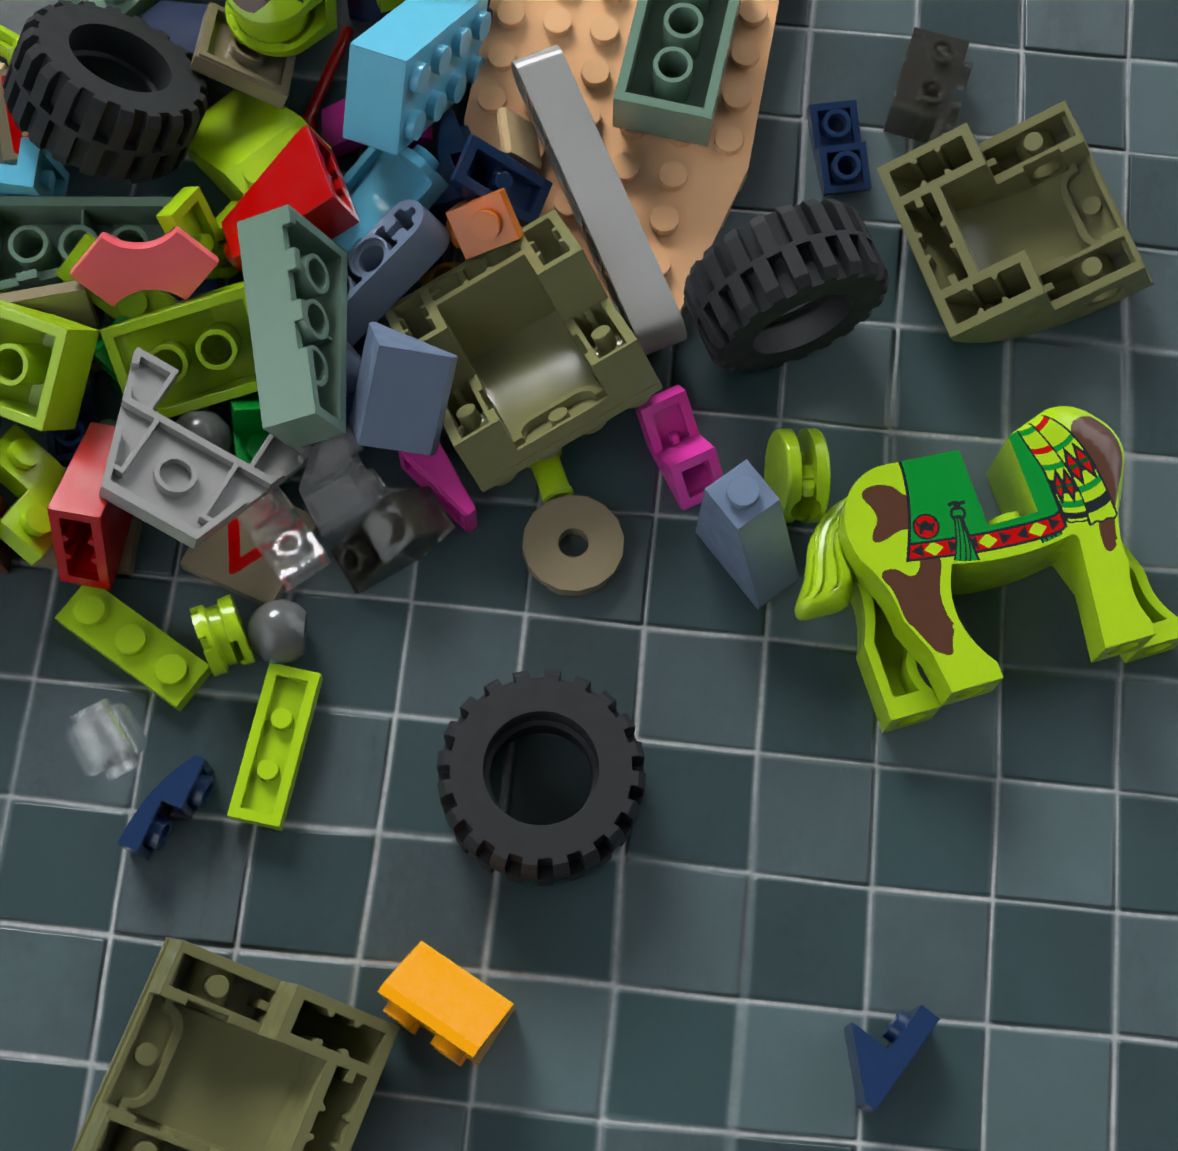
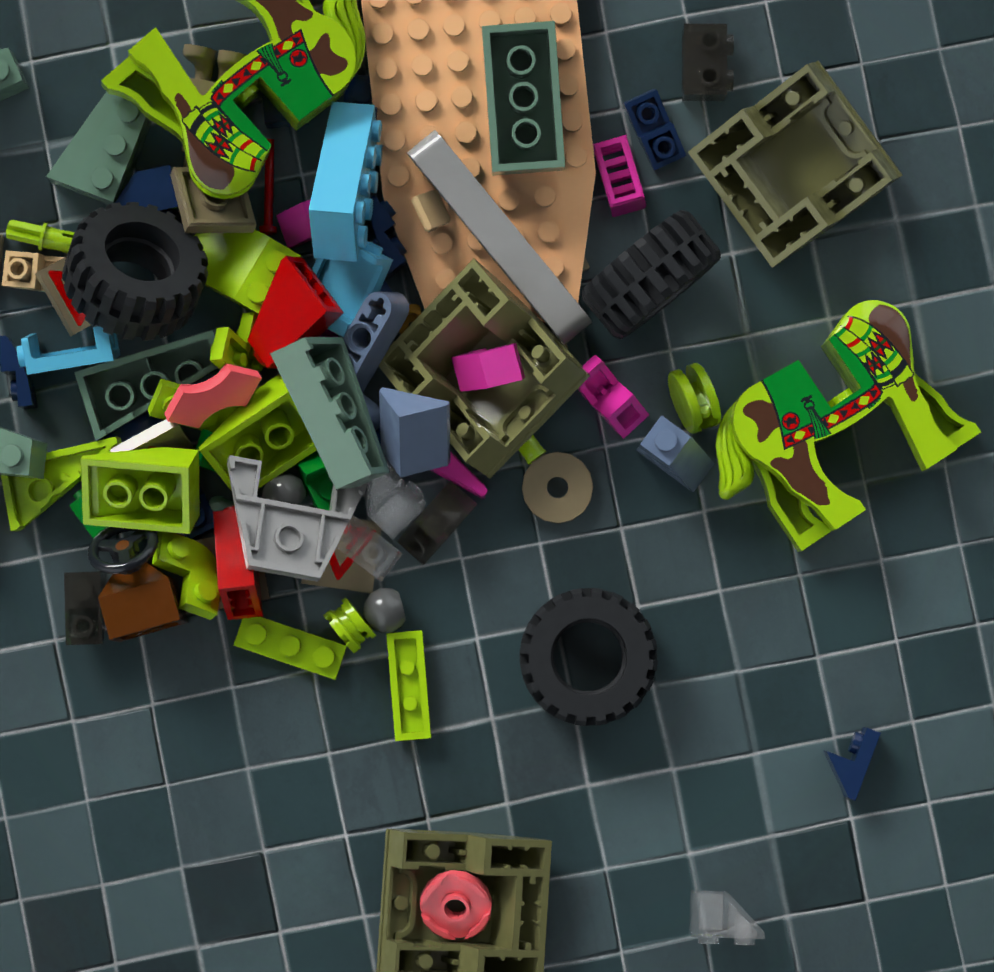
camera: 15 degrees left, 15 degrees up
clear head [65,698,147,781] -> none
dark blue slope [118,755,215,861] -> none
light orange slope [377,941,515,1067] -> none
orange bracket [446,188,524,260] -> none
dark blue slope [450,134,553,227] -> none
none -> coral tile [420,870,492,940]
none -> dark pink slope [451,343,525,392]
none -> dark pink slope [593,135,646,217]

